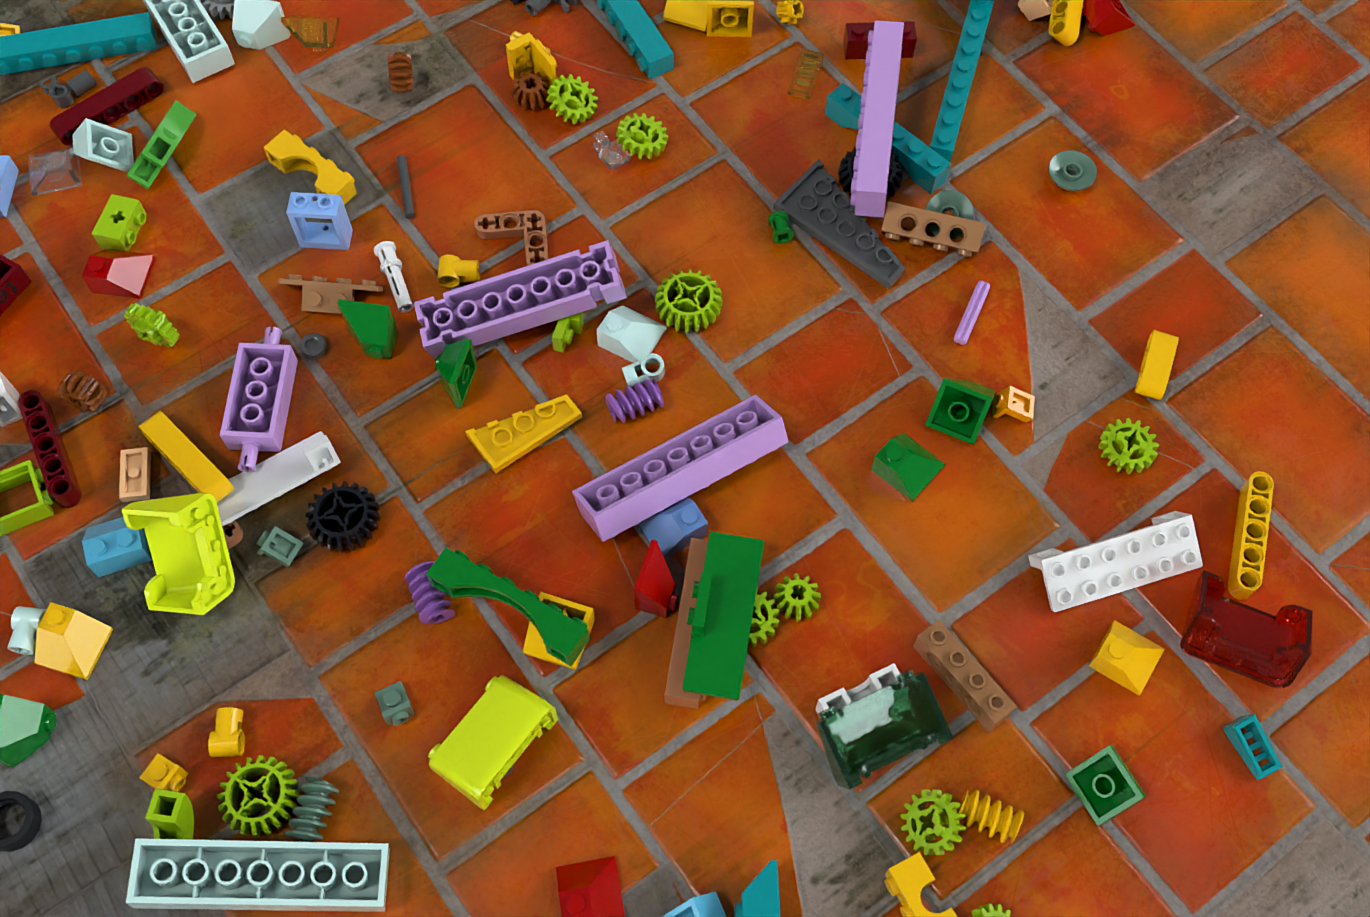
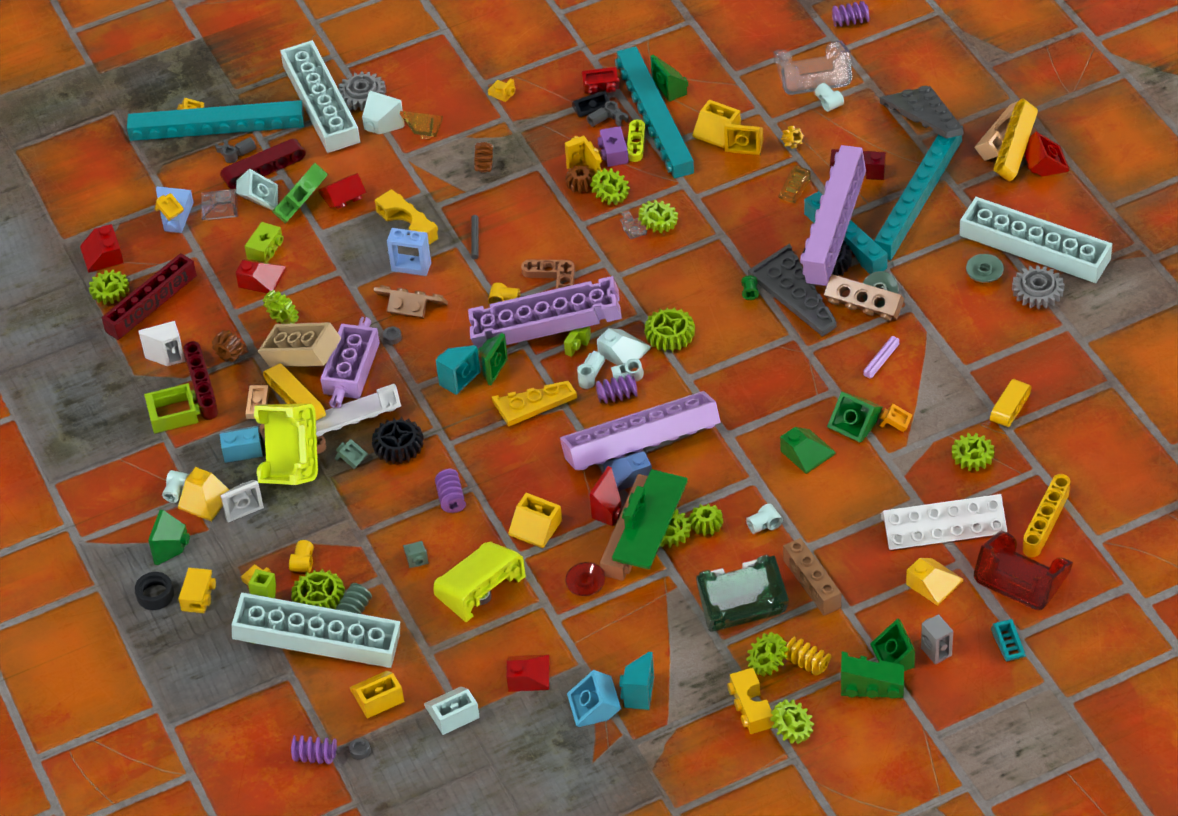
camera: 15 degrees right, 15 degrees down
green slope [338,299,398,359] -> none
white pin [374,241,414,313] -> none
green arch [426,547,590,666] -> none
none -> yellow brick [178,567,216,613]
none -> white slope [221,480,264,522]
none -> tan brick [258,322,341,367]
none -> red slope [318,173,367,209]
none -> teal slope [436,345,481,395]
none -> clear red dish [565,562,606,596]
none -> light aqua piece [577,351,605,389]
none -> medium lavender brick [597,126,628,167]
none -> neon yellow beam [627,119,646,162]
none -> light aqua piece [746,504,783,534]
none -> green wedge [841,651,904,698]
none -> light grey brick [921,614,953,664]
none -> light aqua brick [960,197,1112,283]
none -> light grey gear [1012,265,1065,309]

